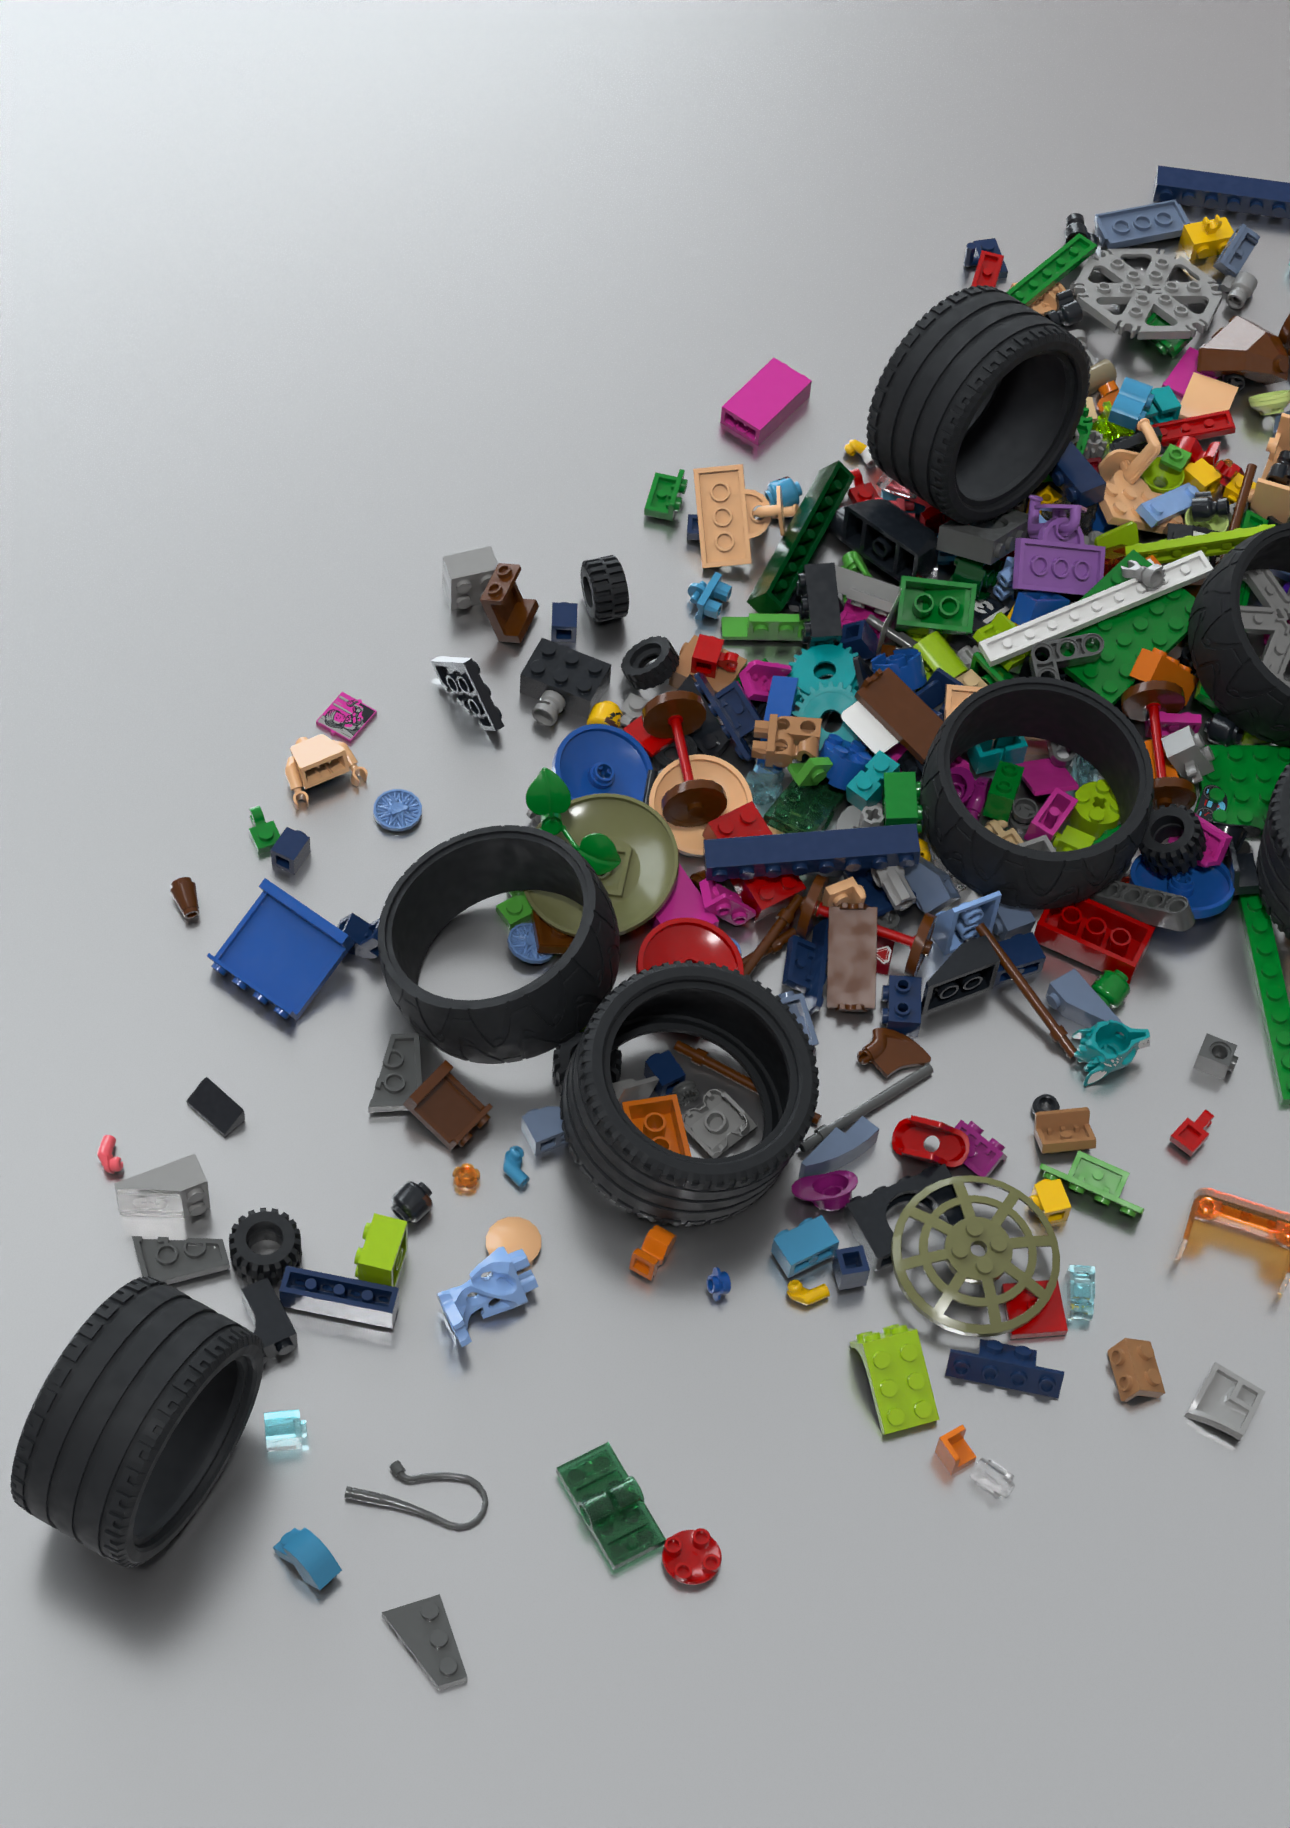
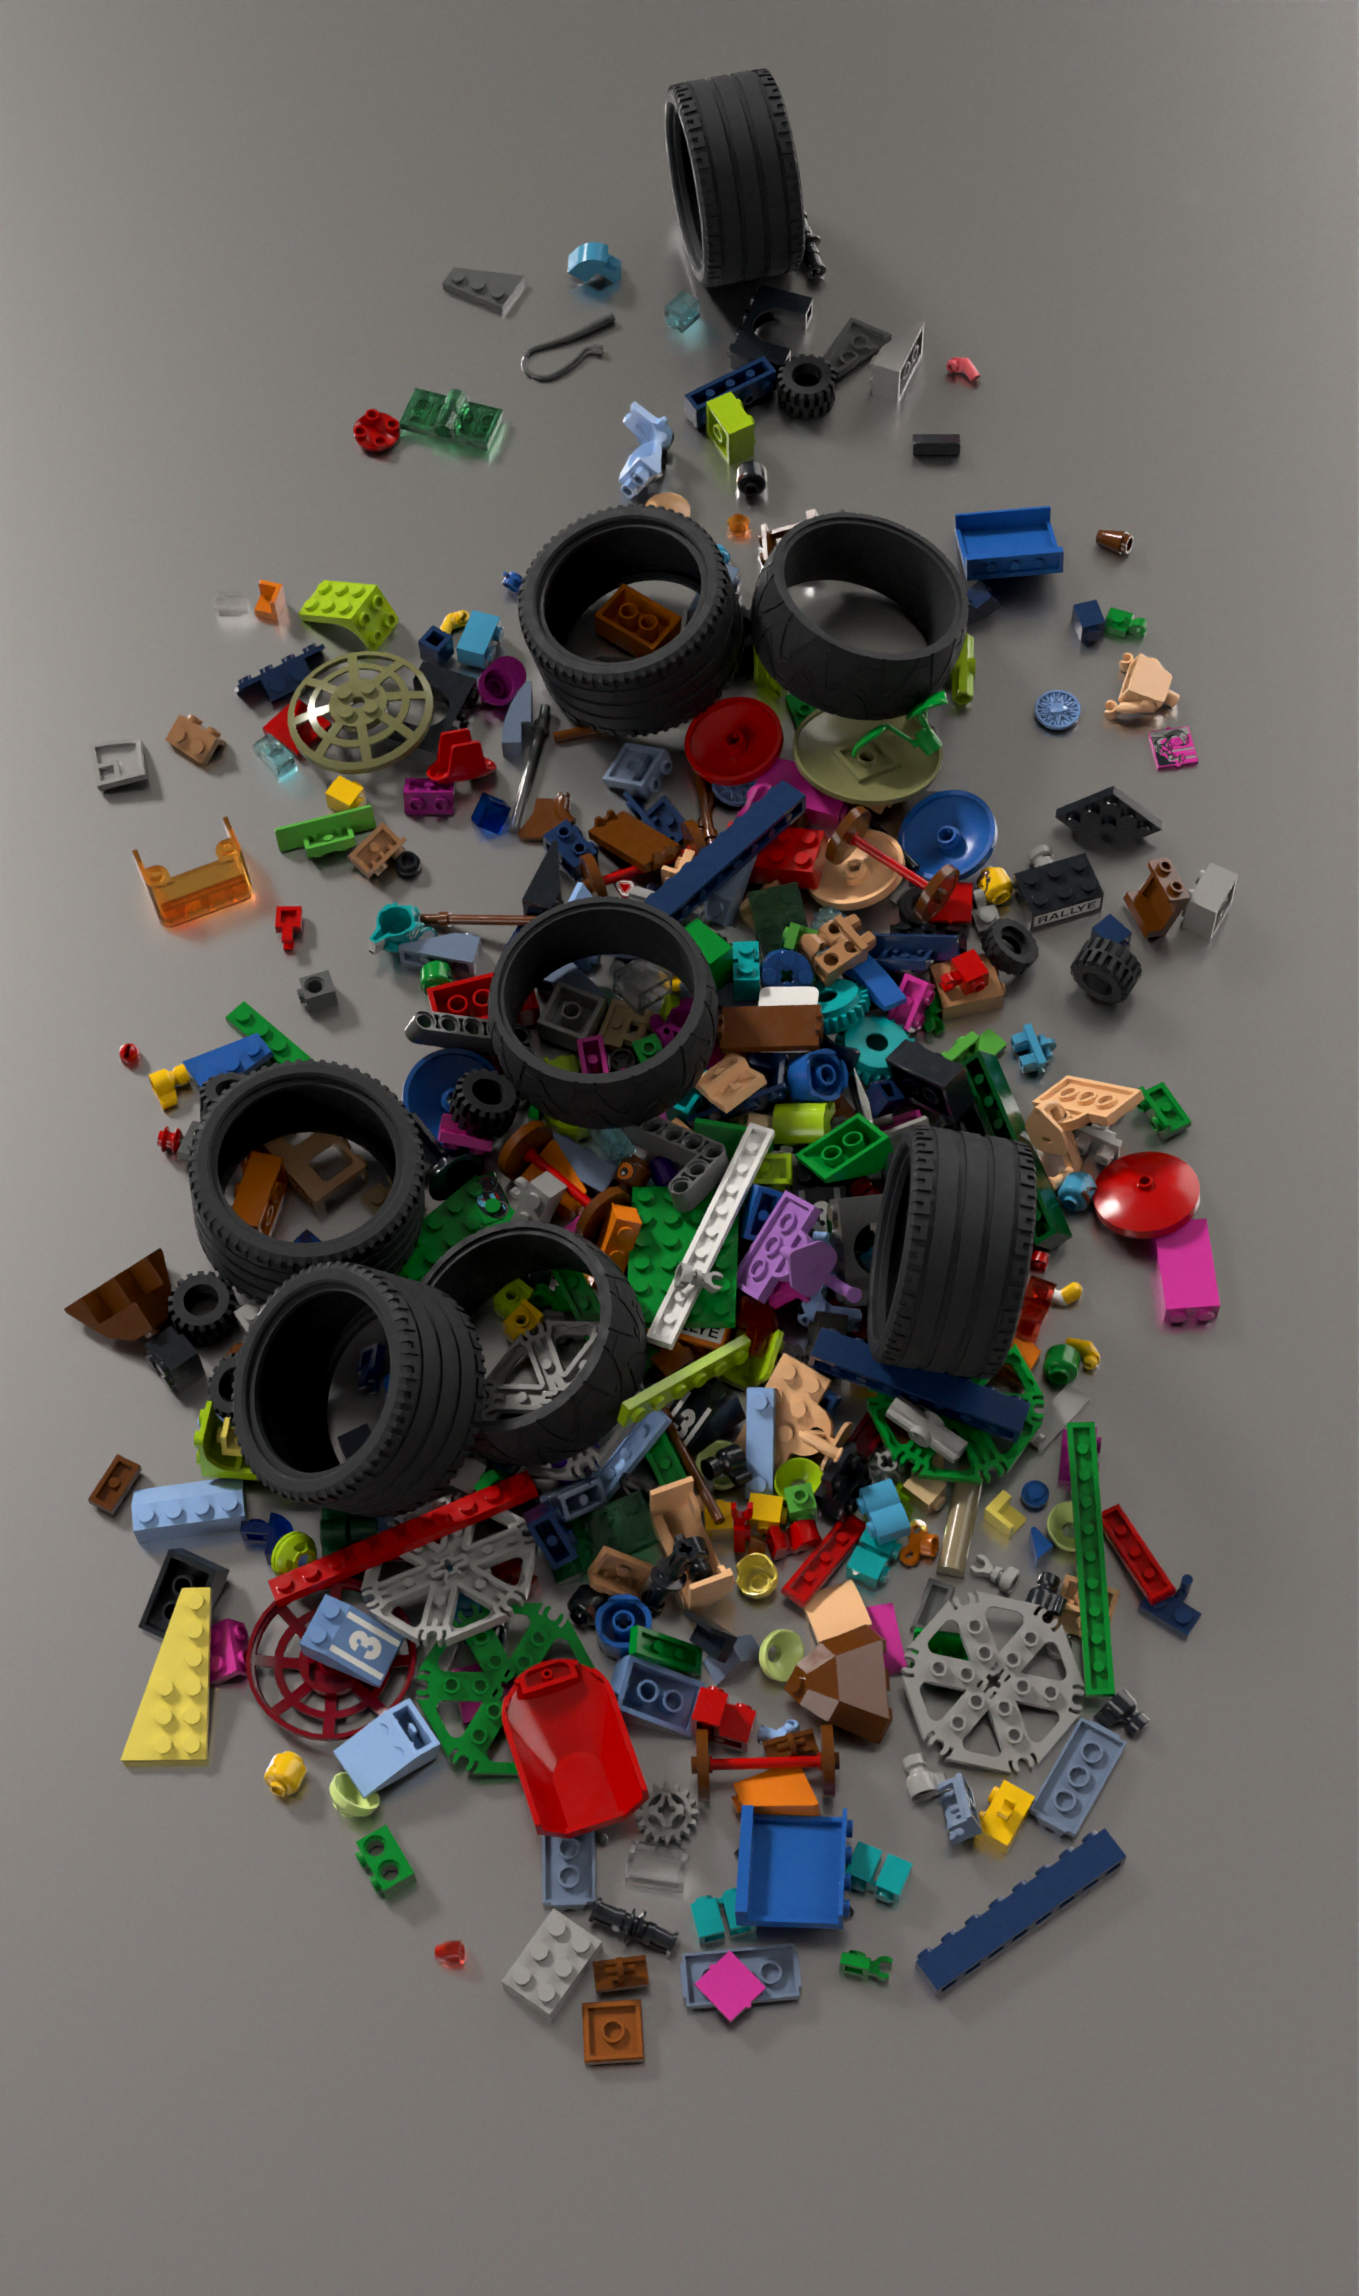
camera: 145 degrees right, 5 degrees up
none -> clear blue panel [471,792,511,834]
none -> light yellow hair [736,1552,778,1599]
none -> dark grey tile [910,1578,956,1632]
none -> red dish [1093,1151,1201,1239]

